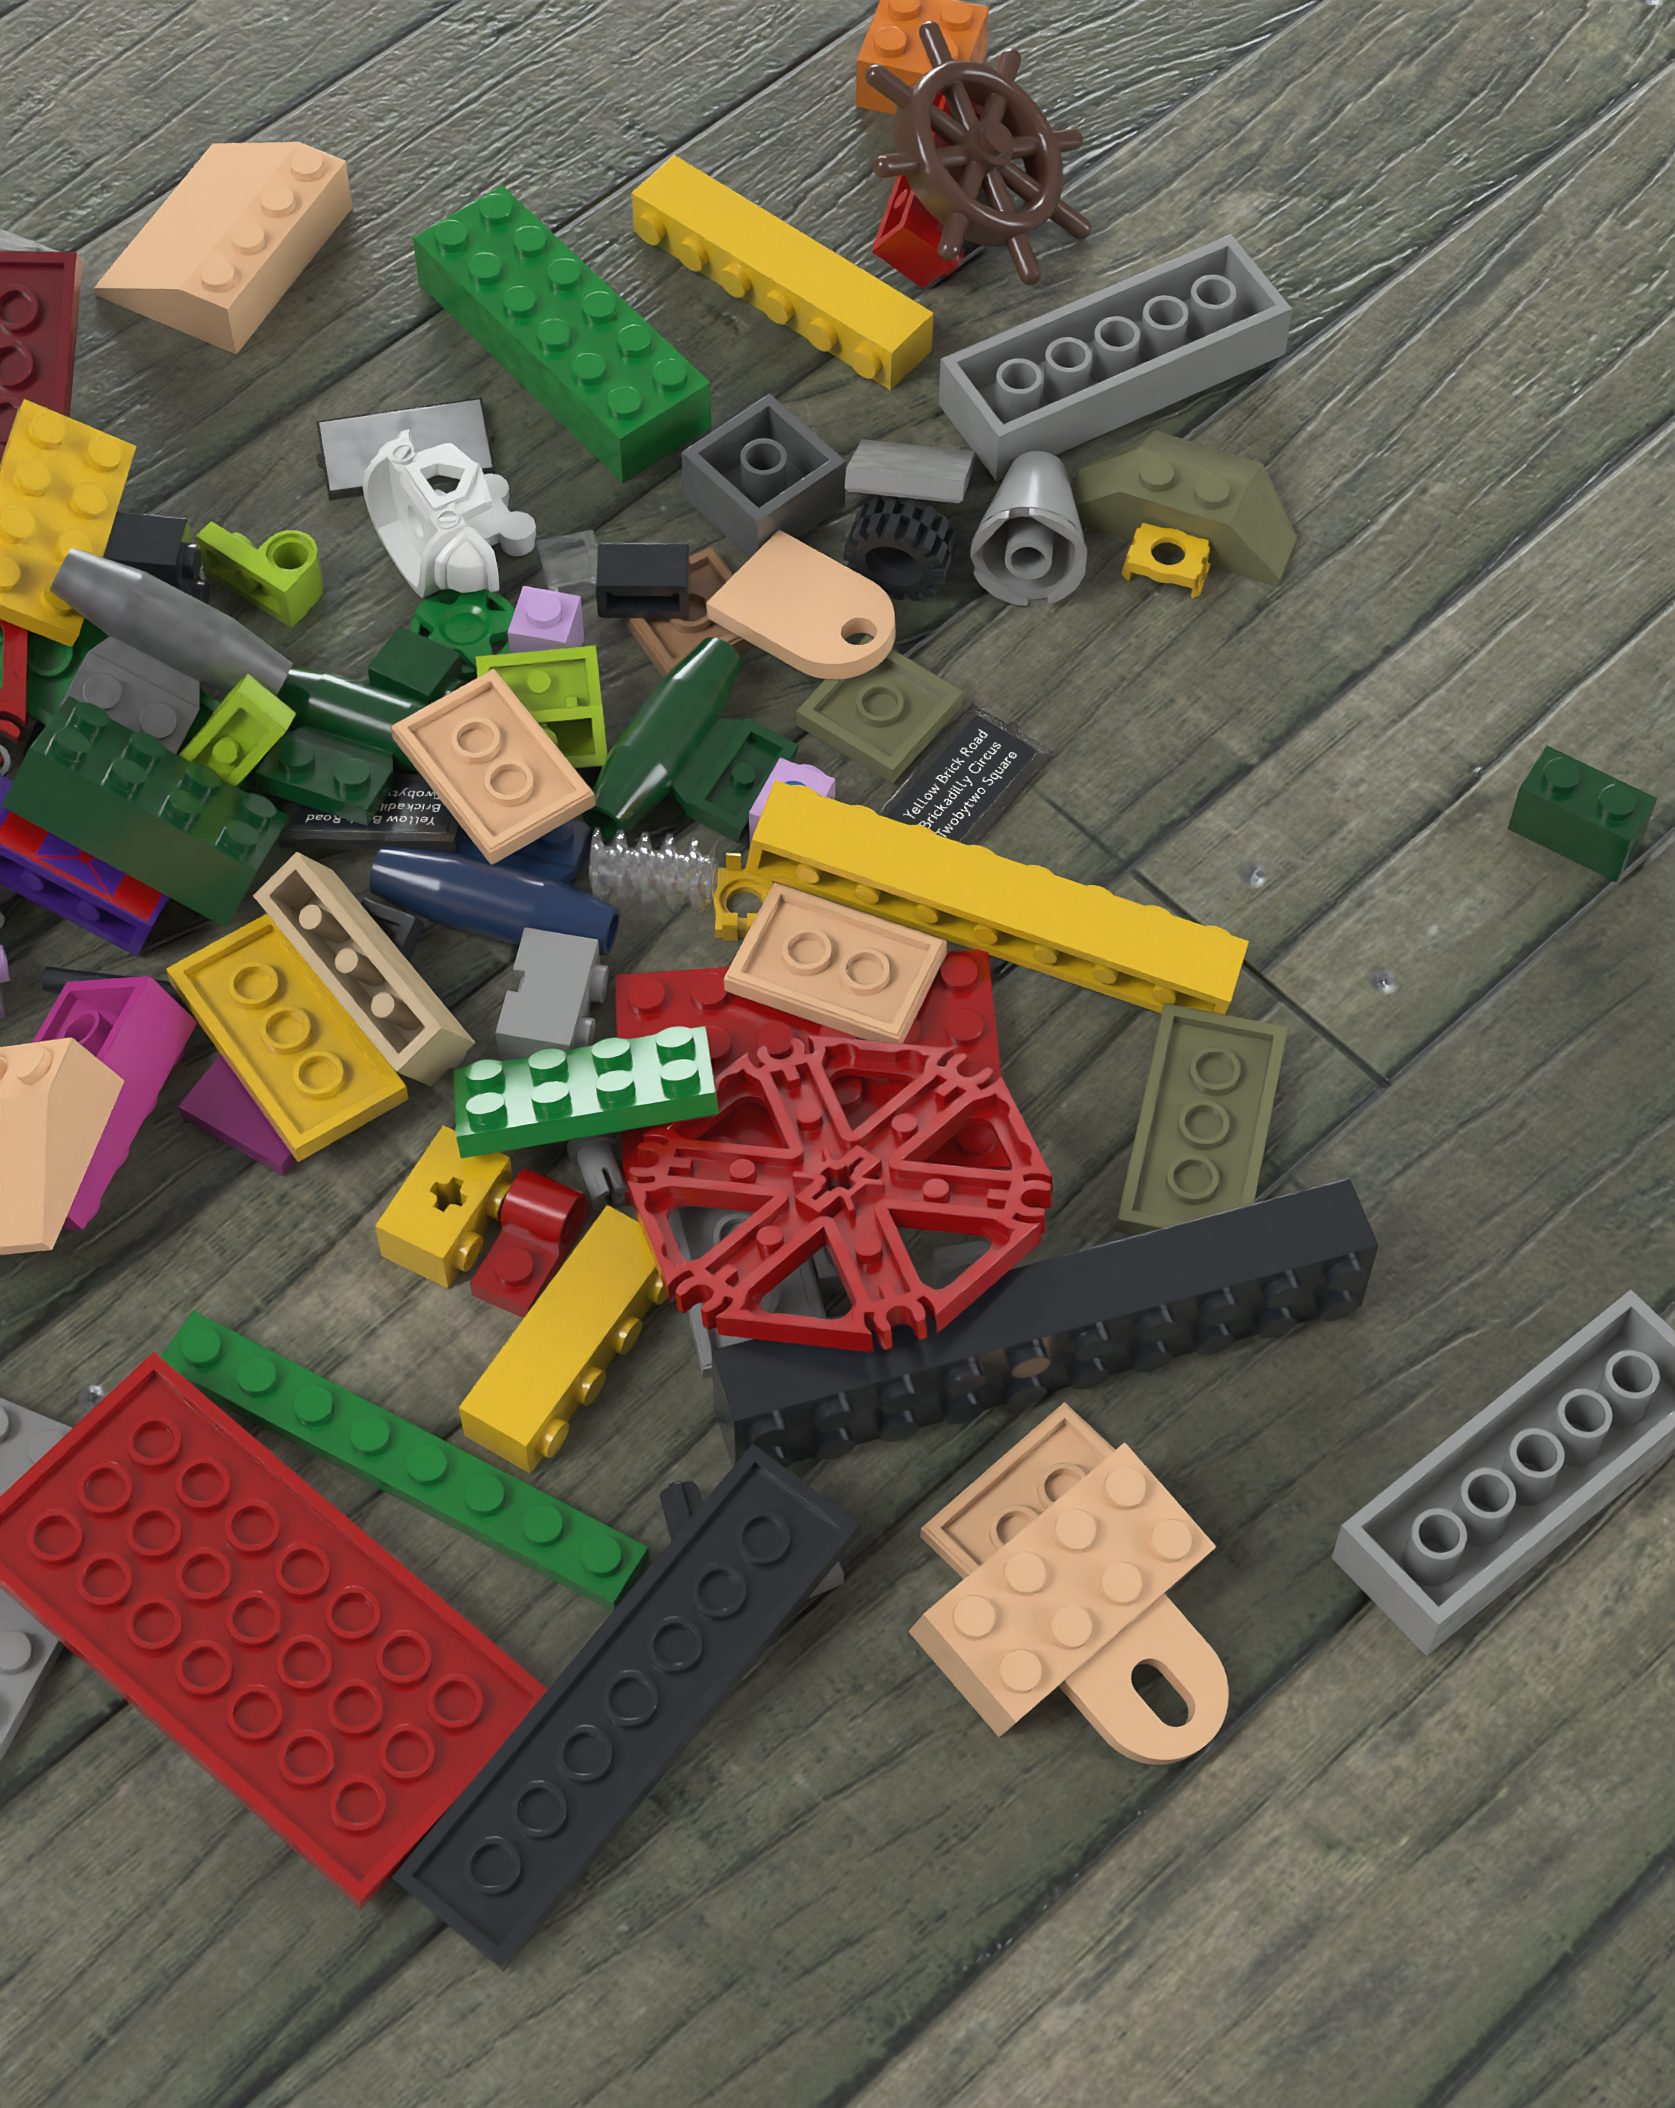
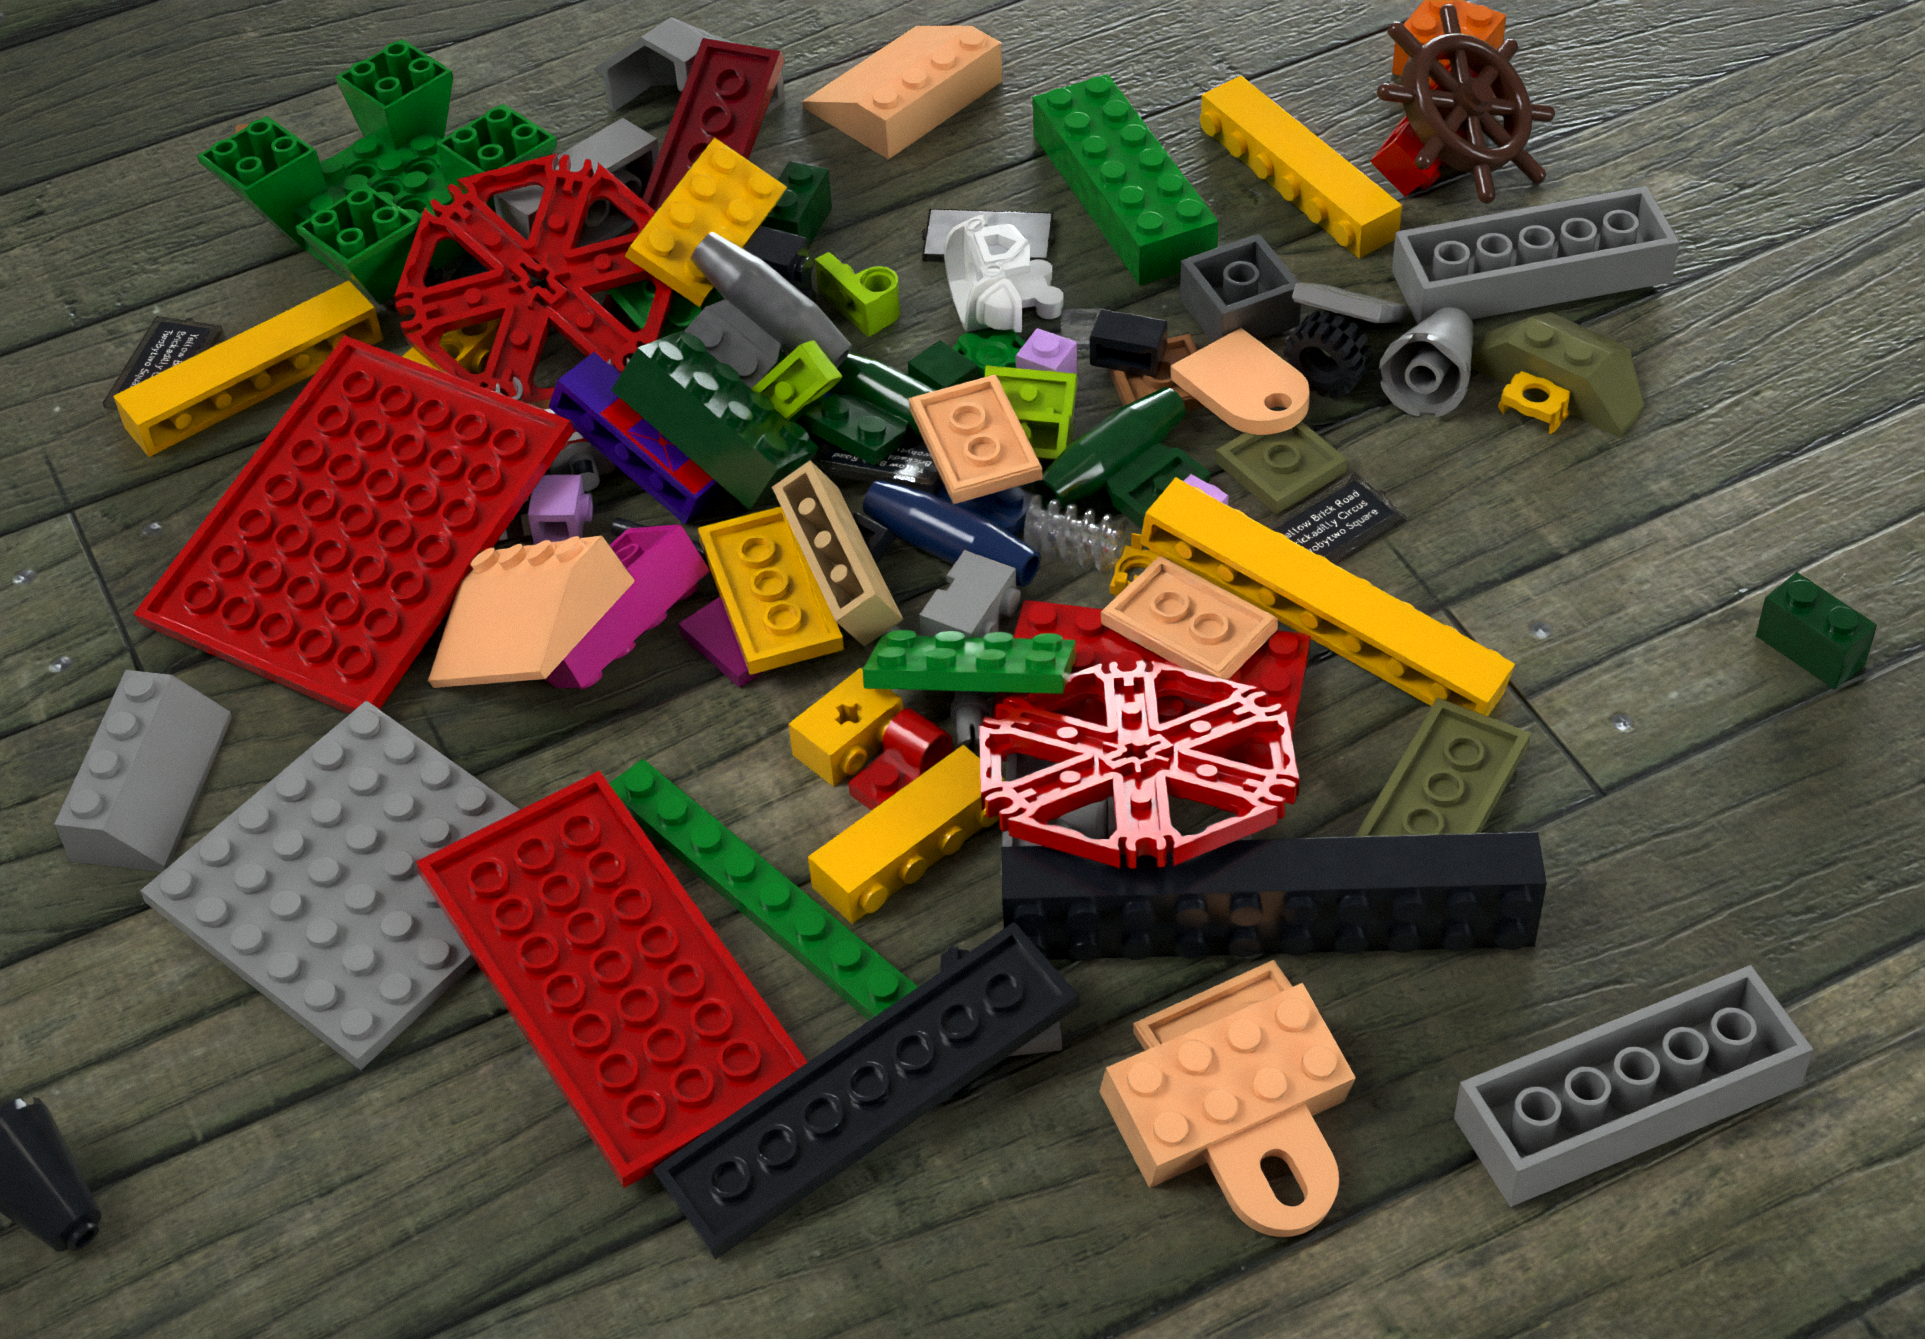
camera: 20 degrees right, 10 degrees down
none -> dark green brick [760,161,832,249]

